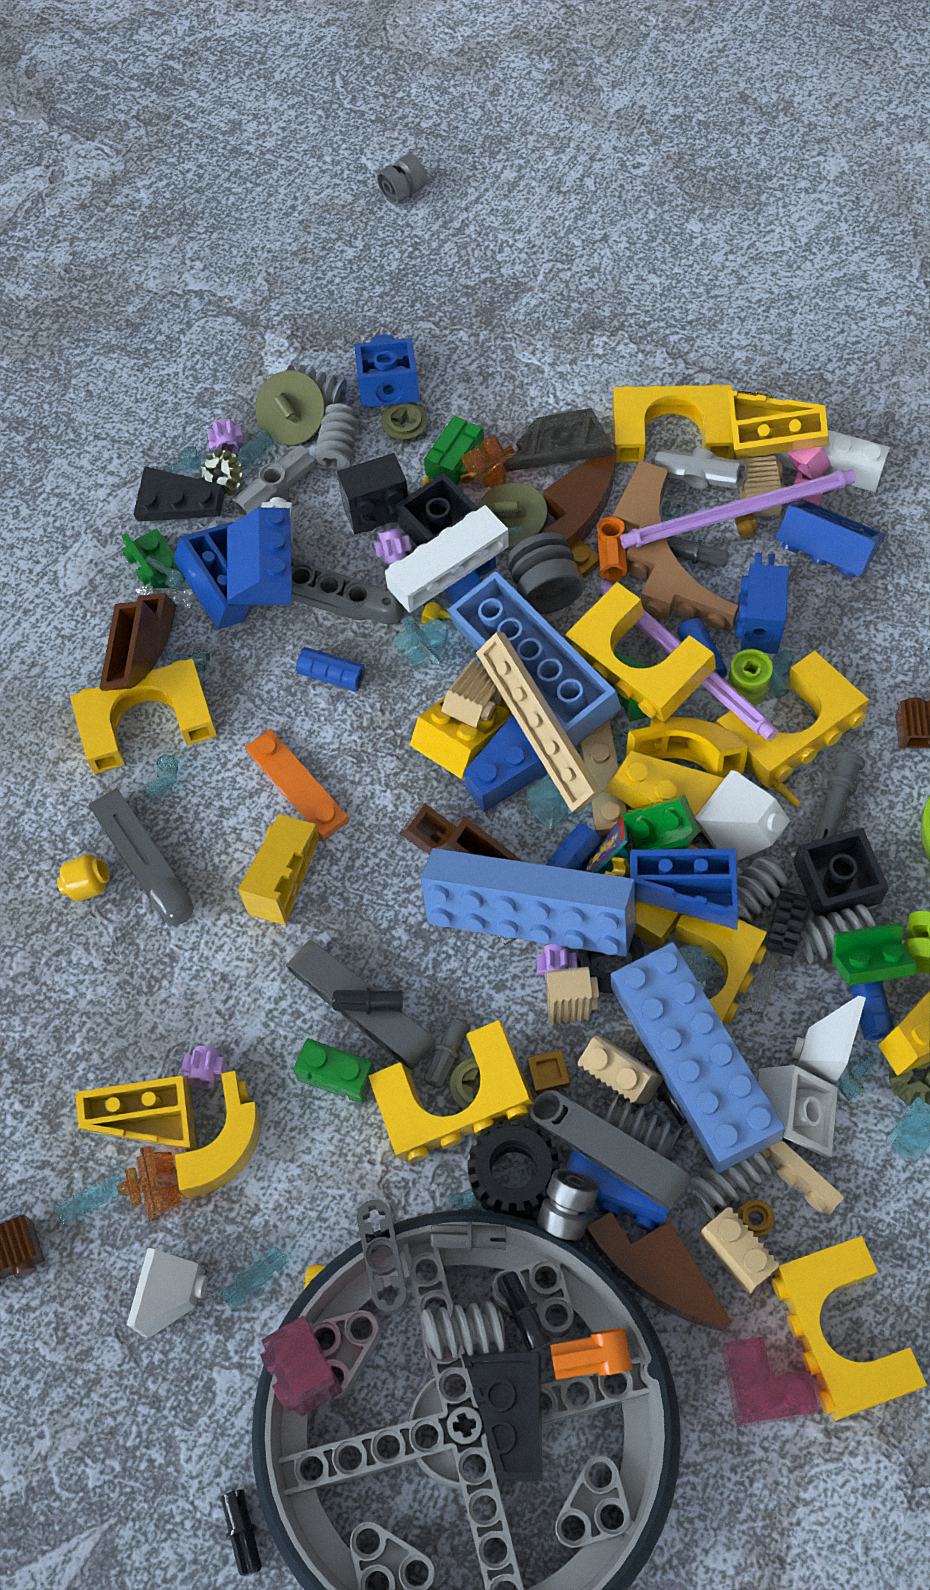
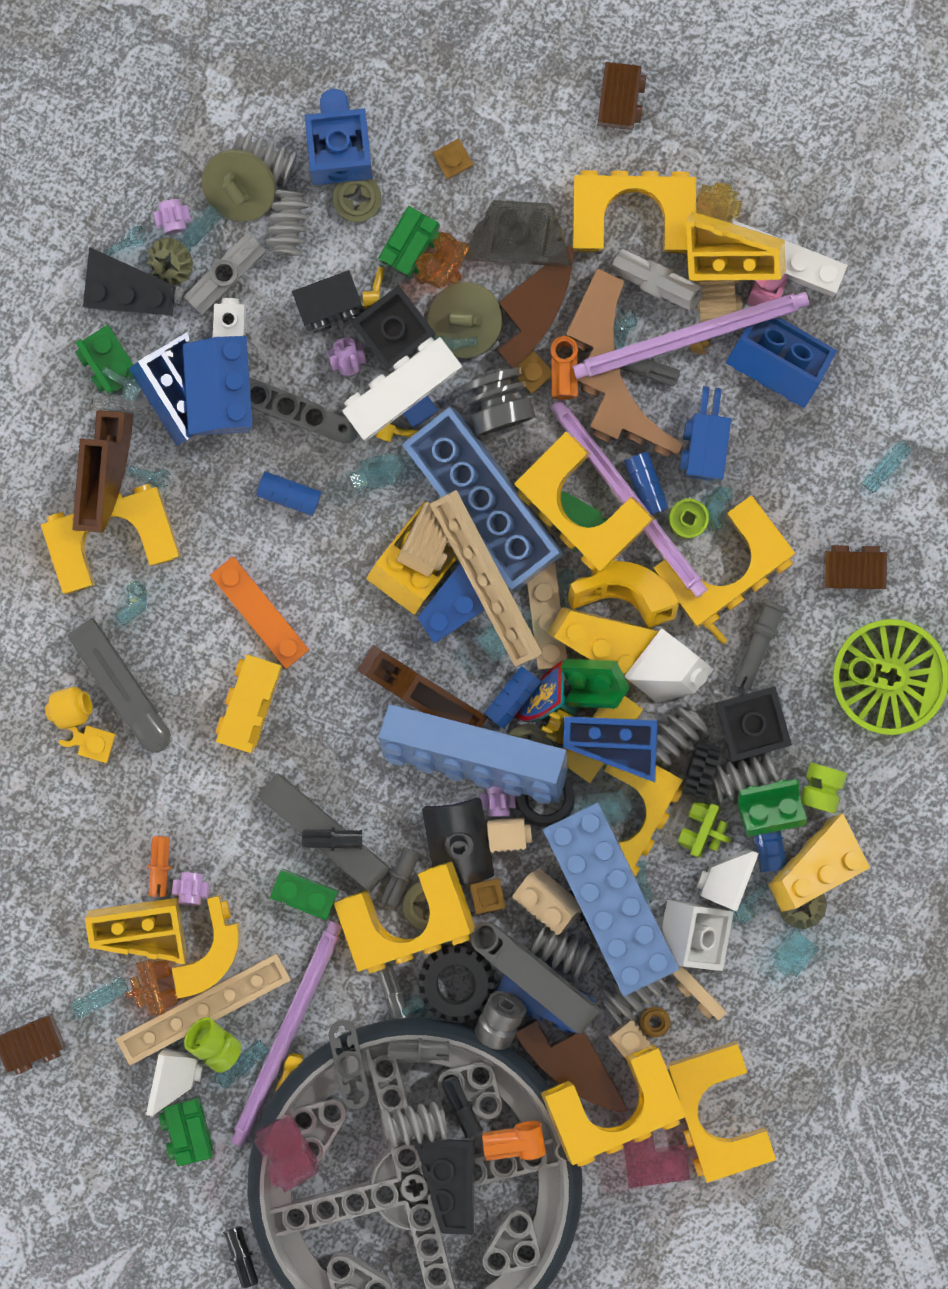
camera: 10 degrees left, 25 degrees up
none -> yellow plate [59,725,116,763]
none -> tan plate [116,953,291,1066]
none -> orange axle [147,835,171,897]
none -> green brick [159,1095,214,1167]
none -> lime wheel [184,1017,242,1073]
none -> lavender piece [231,920,342,1147]
none -> dark grey axle [377,964,411,1020]
none -> black shield [422,797,494,885]
none -> pearl gold plate [433,138,474,181]
none -> yellow arch [541,1045,686,1166]
none -> reddish brown brick [597,62,647,130]
none -> lime hips [677,802,732,858]

